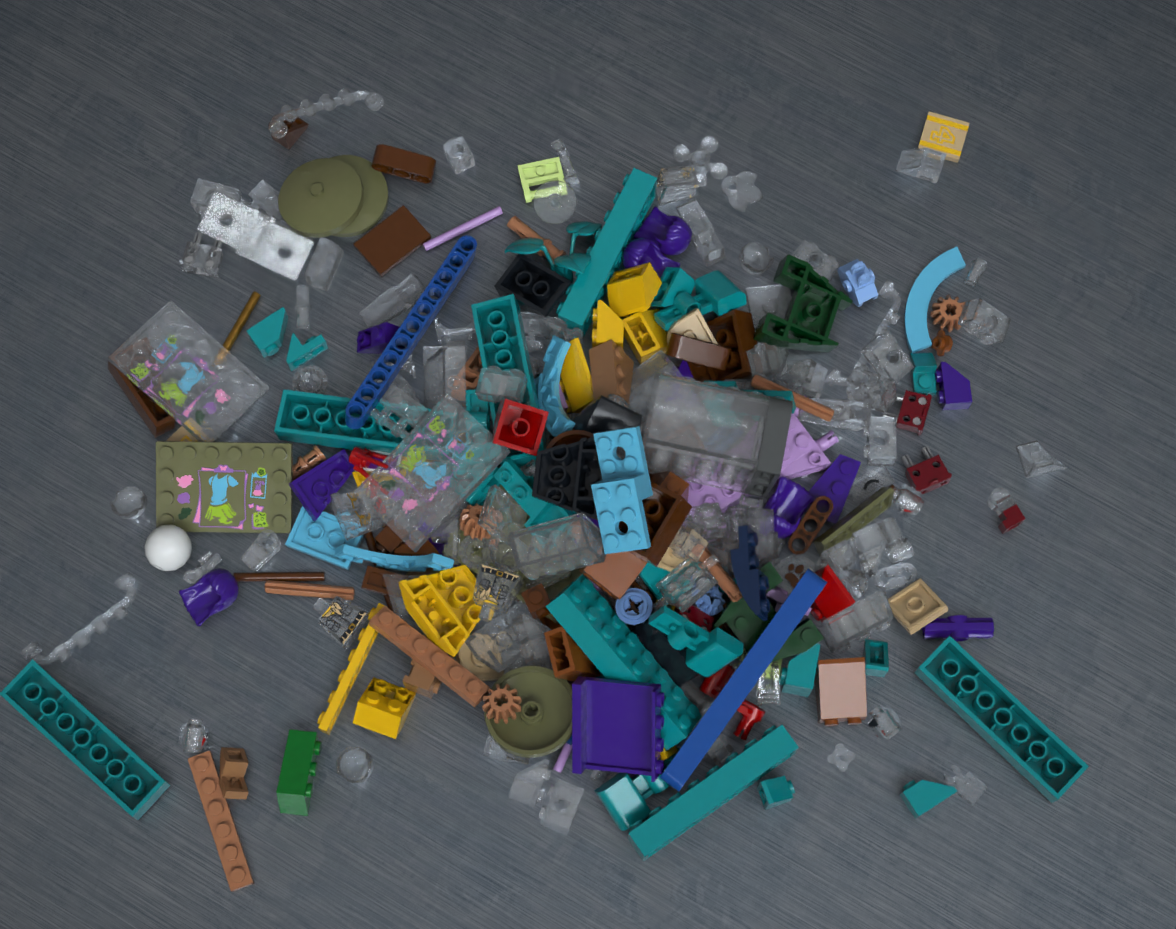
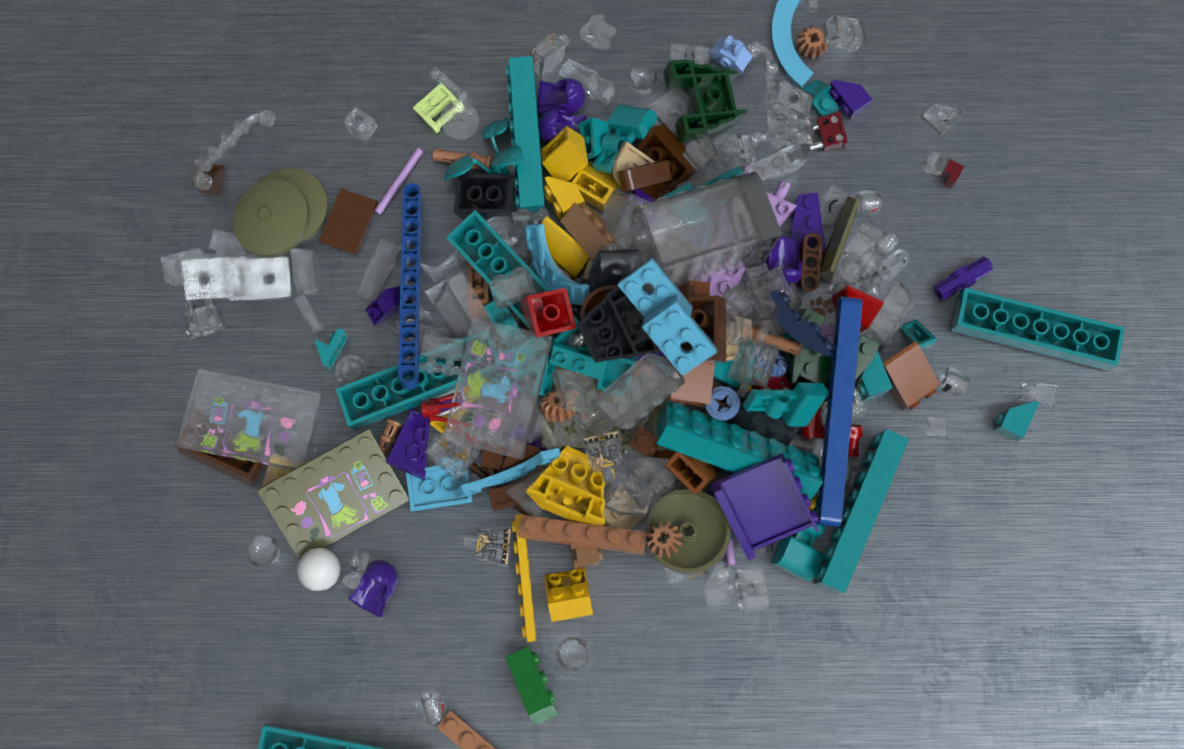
camera: 30 degrees left, 5 degrees up
clear bar [21,572,136,665] -> none
pearl gold bar [211,291,261,370] -> none
medium nougat slope [219,747,249,800] -> none
reddish brown bar [233,572,325,582] -> none
clear piece [241,530,282,572] -> none
teal slope [246,307,288,358] -> none
nougat axle [265,580,355,600] -> none
reddish brown beam [371,144,436,184] -> none
clear piece [673,136,728,180] -> none
nougat axle [751,375,834,422] -> none
teal slope [757,776,795,810] -> none
clear brick [863,417,897,466] -> none
tan tile [884,578,948,635] -> none
dark red piece [902,446,952,497] -> none
dark orange plate [931,330,953,356] -> none

